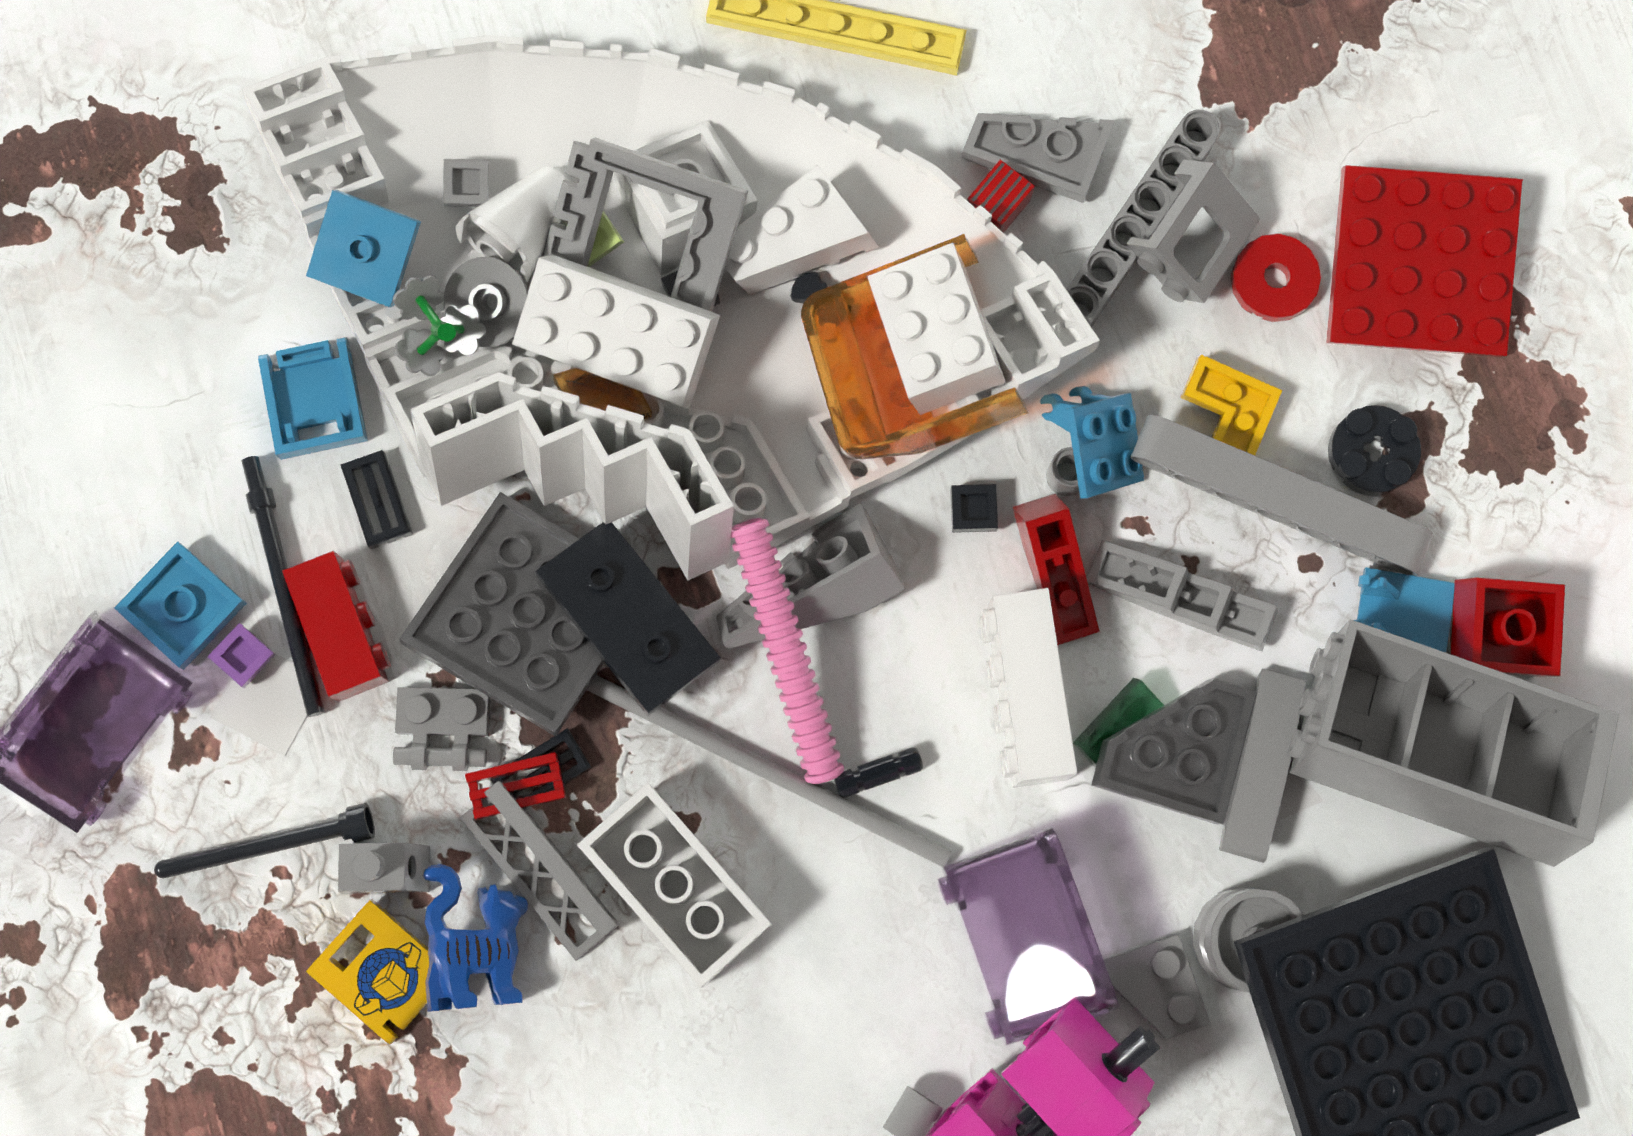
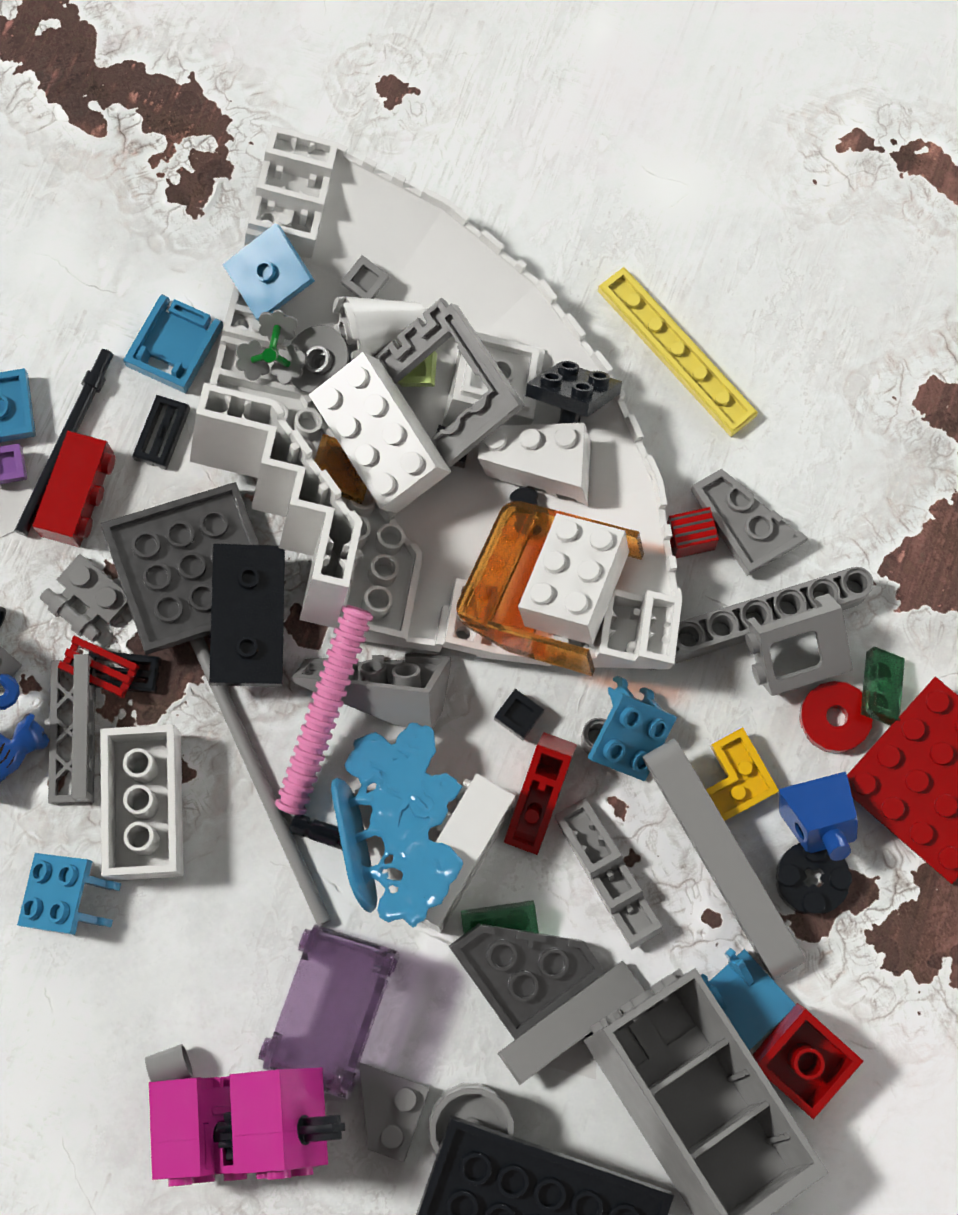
camera: 40 degrees right, 5 degrees down
none -> dark azure plate [17,853,121,935]
none -> dark azure plant [331,722,463,928]
none -> black plate [525,361,622,424]
none -> blue torso [779,772,858,861]
none -> clear green plate [861,646,905,726]

